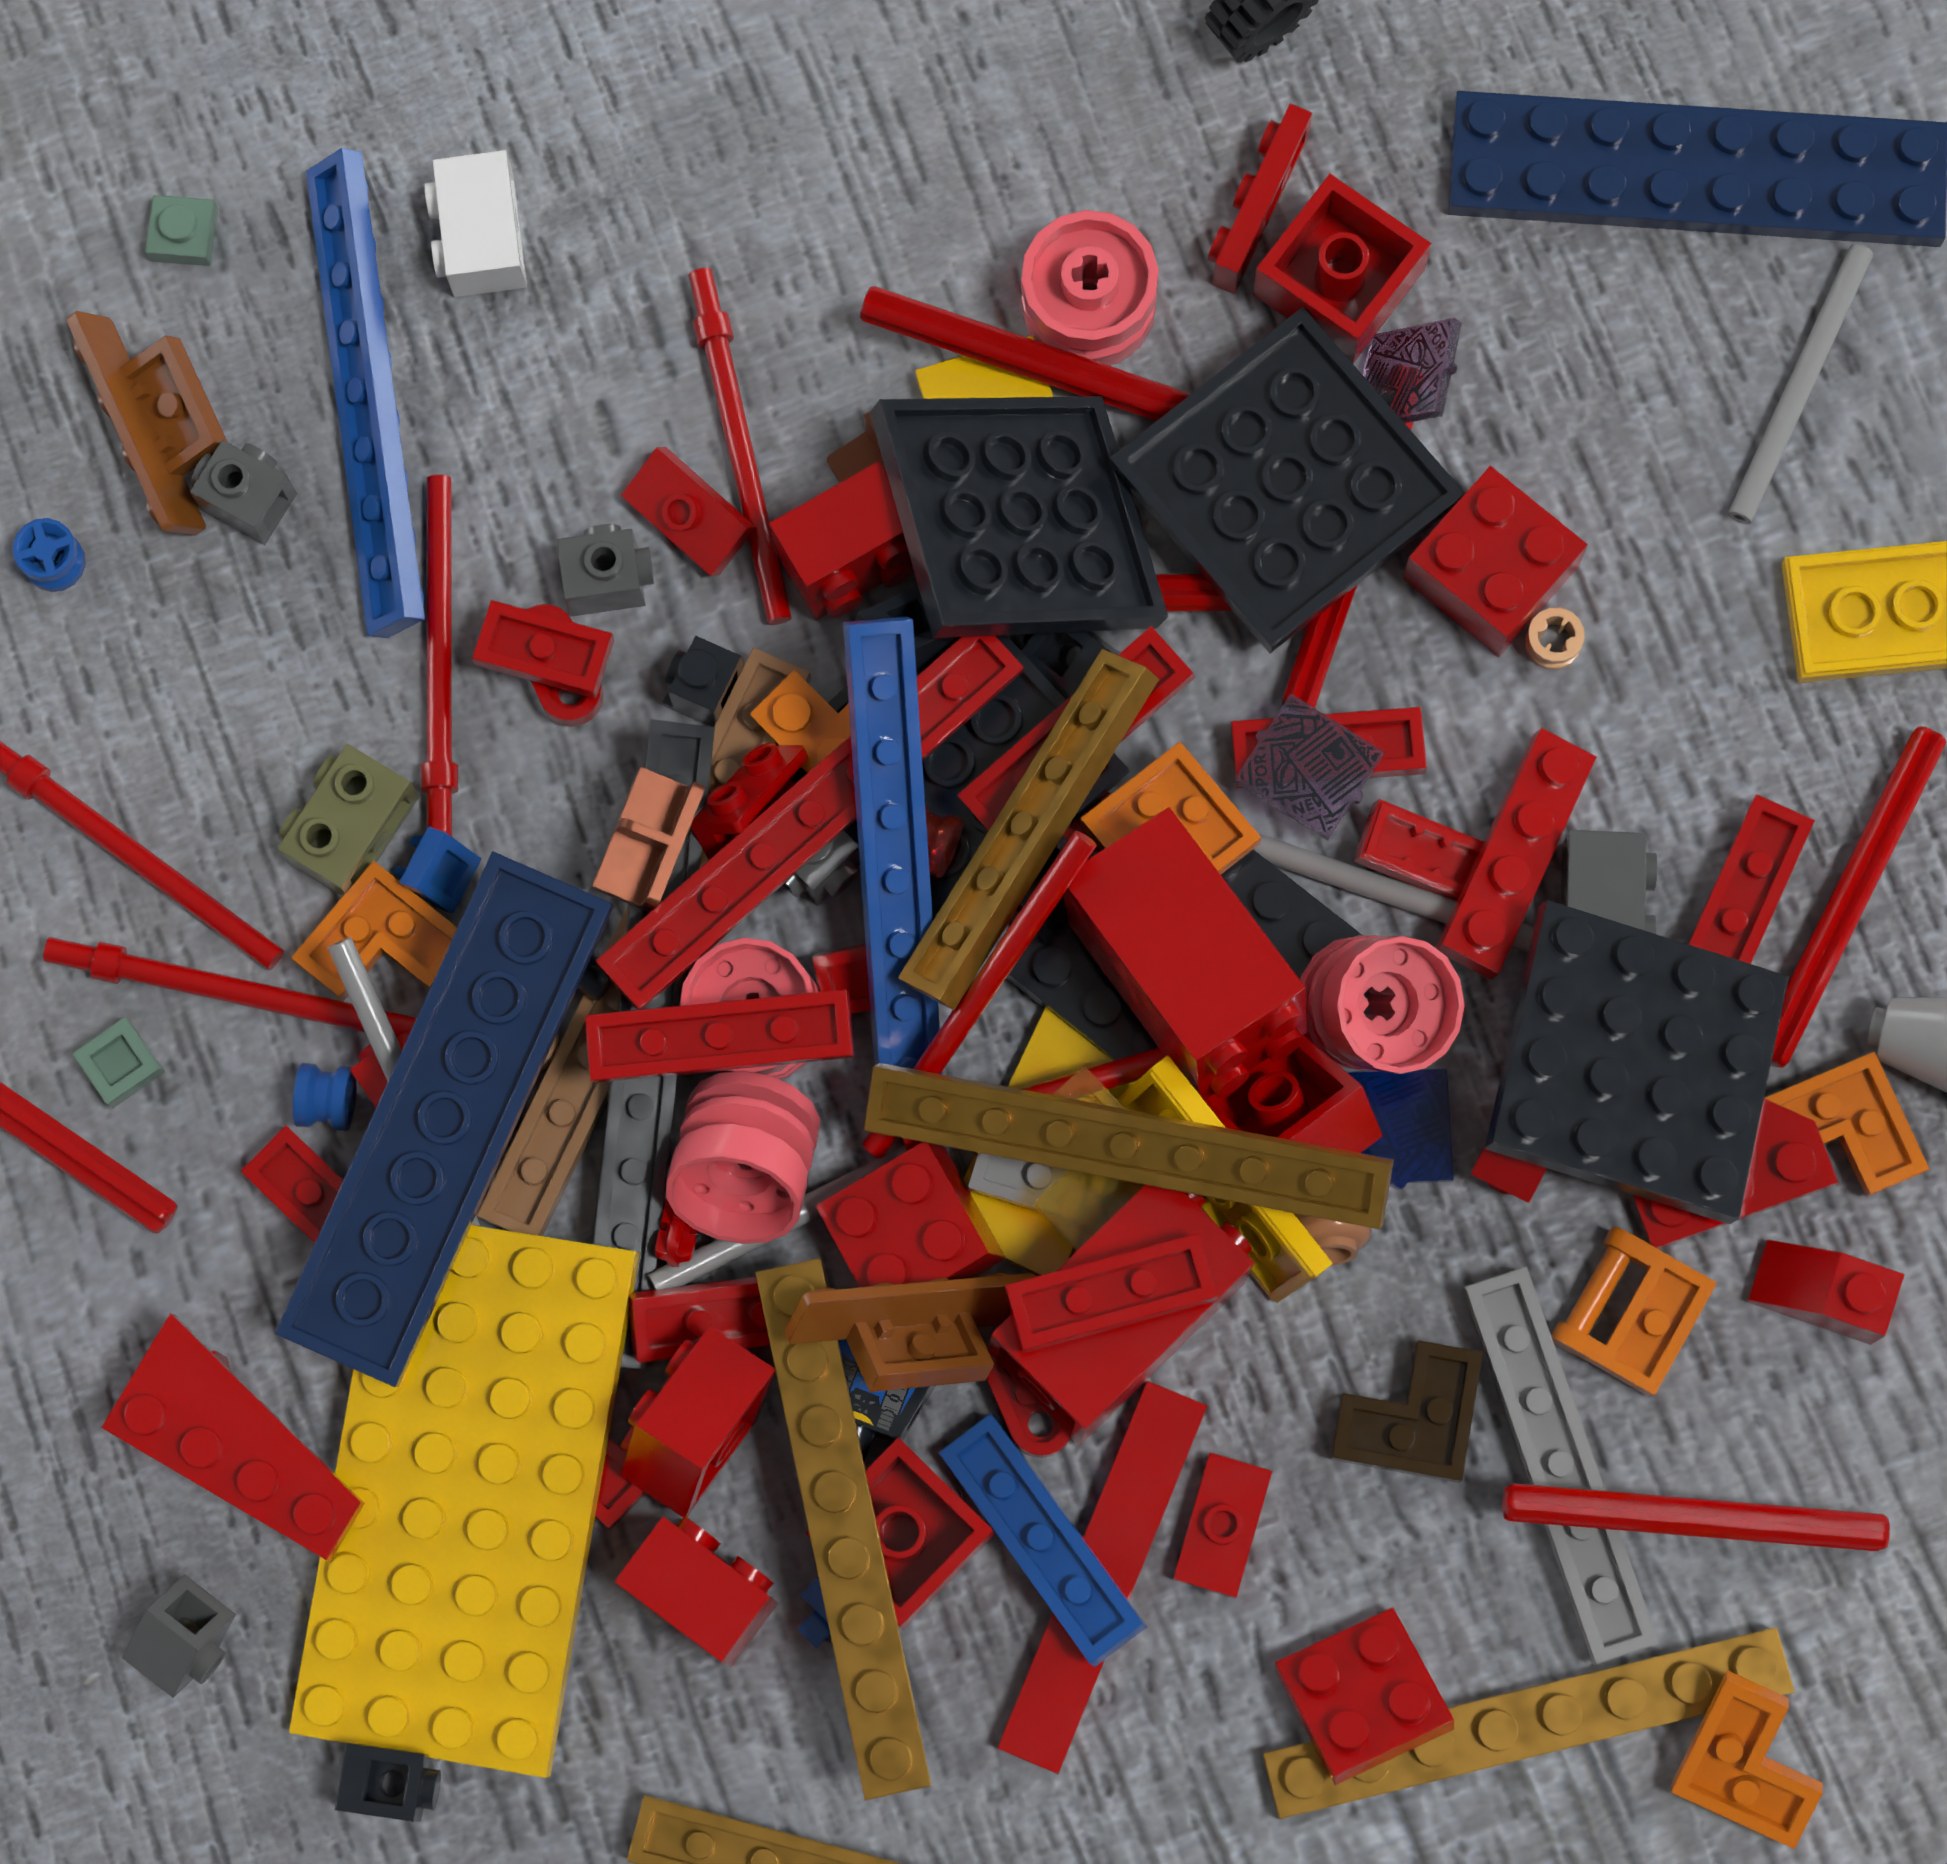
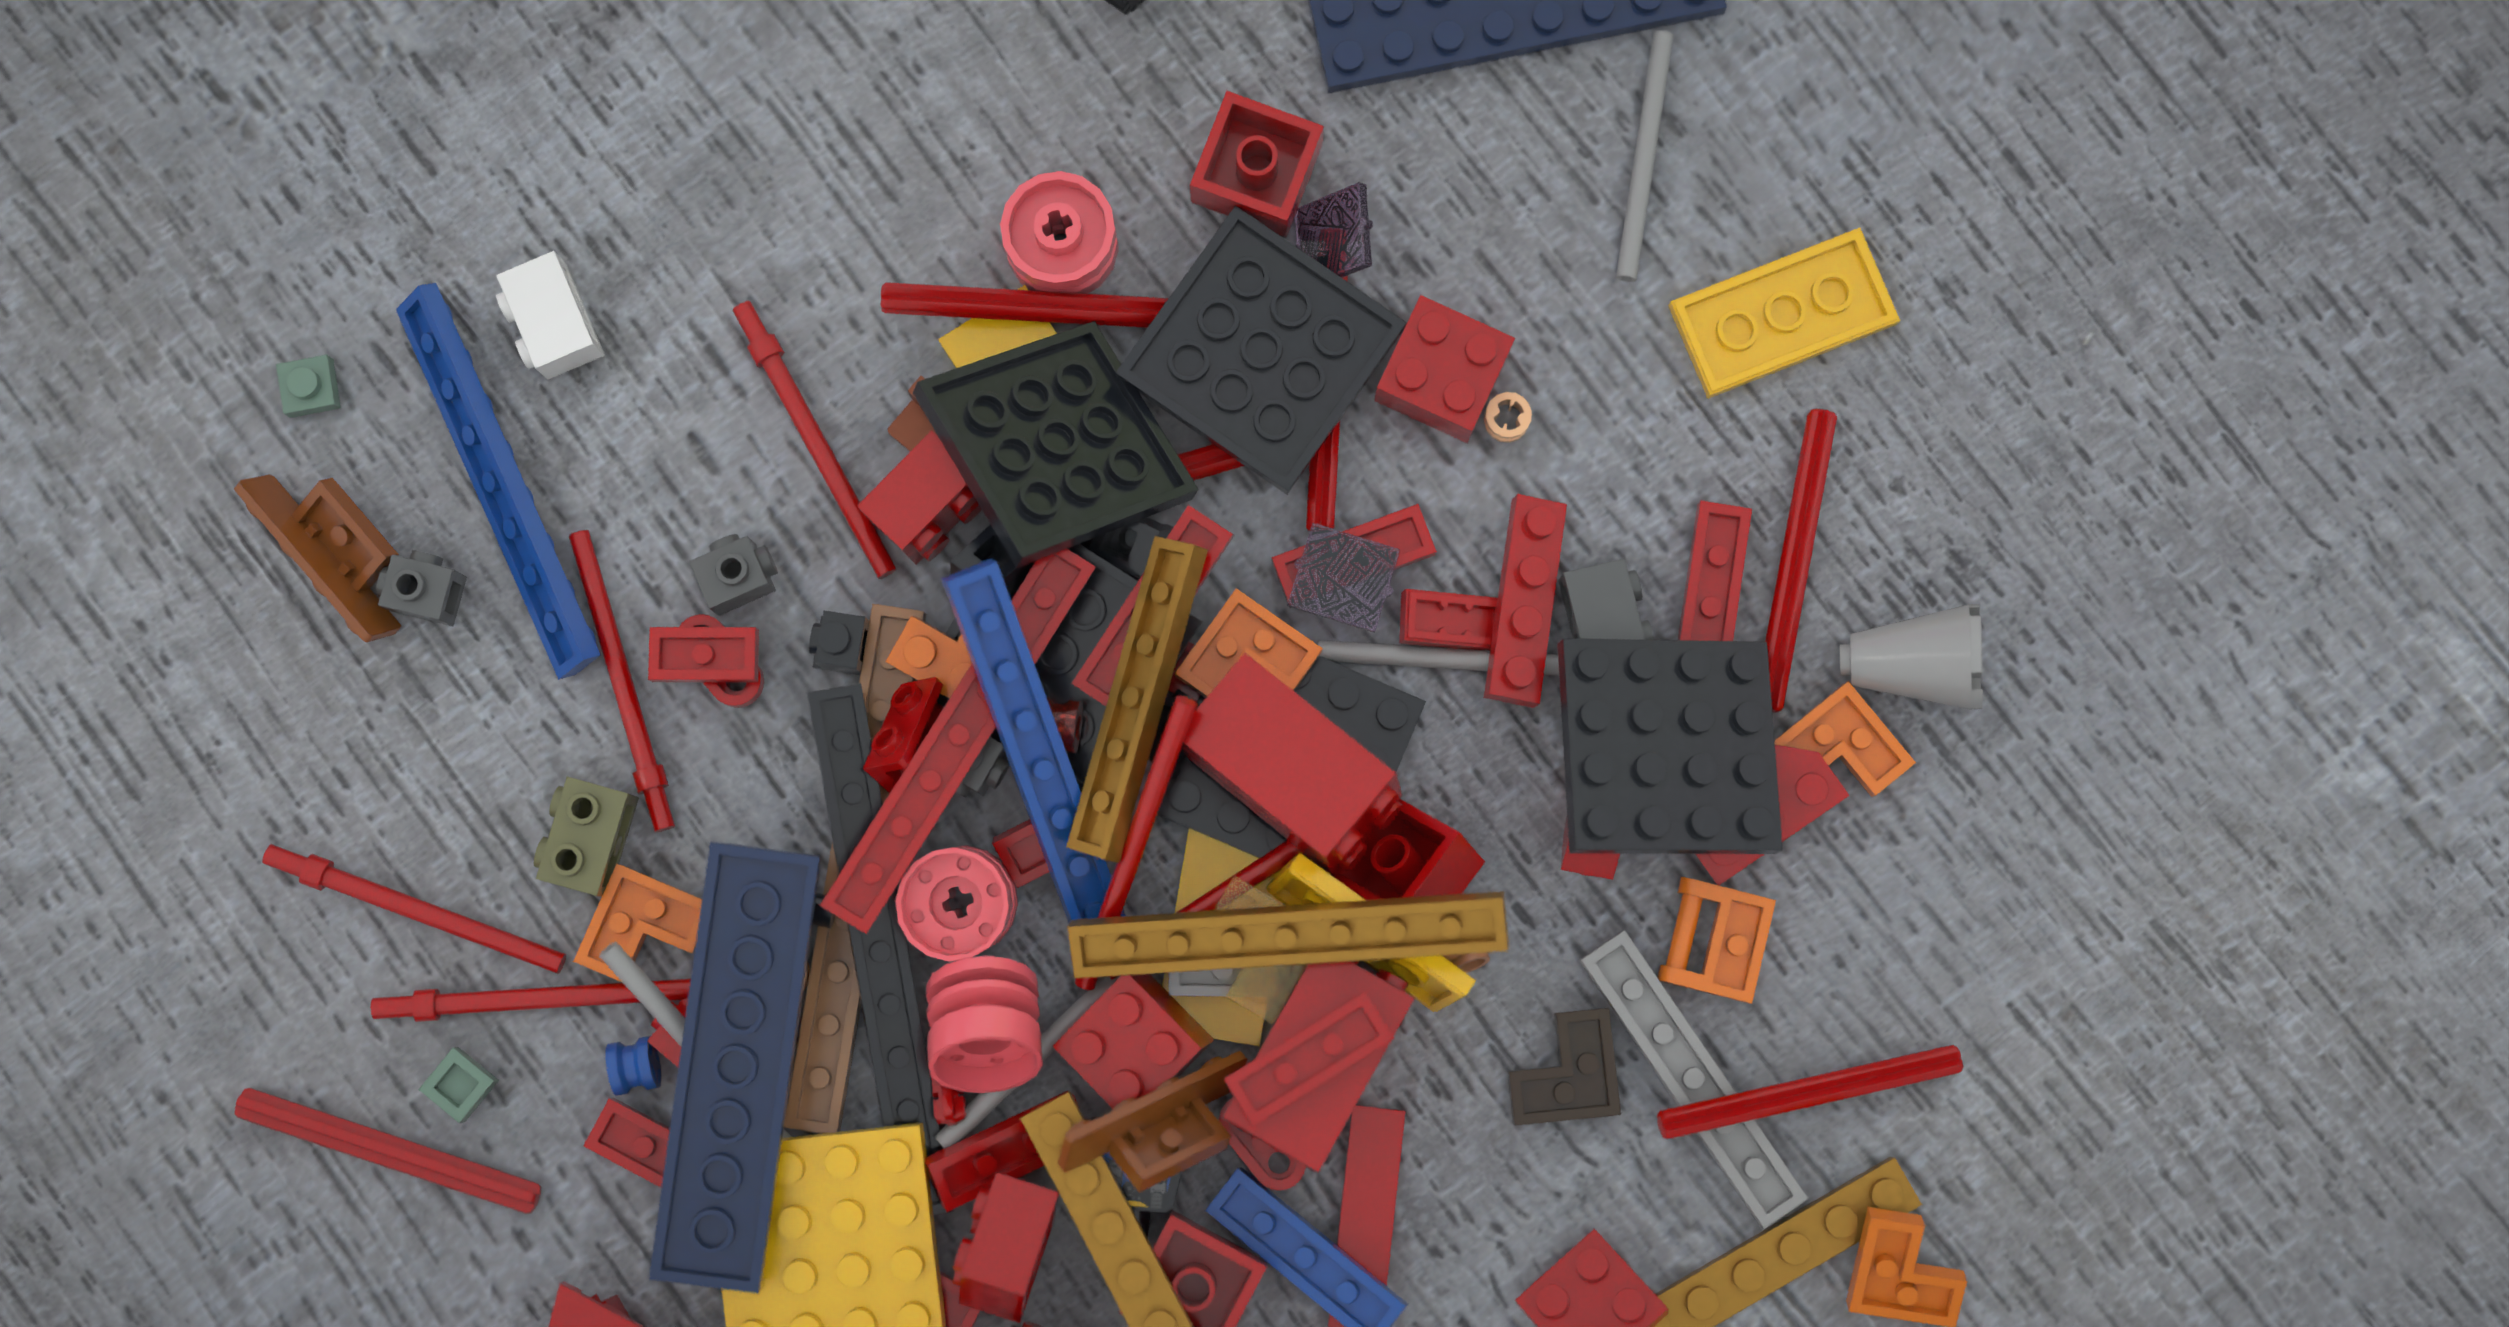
camera: 20 degrees left, 5 degrees up
blue wheel [13,518,86,592] -> none
blue tile [394,826,482,914] -> none
red plate [585,990,854,1083] -> none
panel [590,767,706,912] -> none
red plate [621,447,756,576] -> none
red plate [1173,1452,1273,1599] -> none
red plate [1207,103,1312,295] -> none
coral wheel [1300,935,1465,1074] -> none
clear blue piece [1348,1069,1454,1190] -> none
red slope [1746,1240,1905,1345] -> none

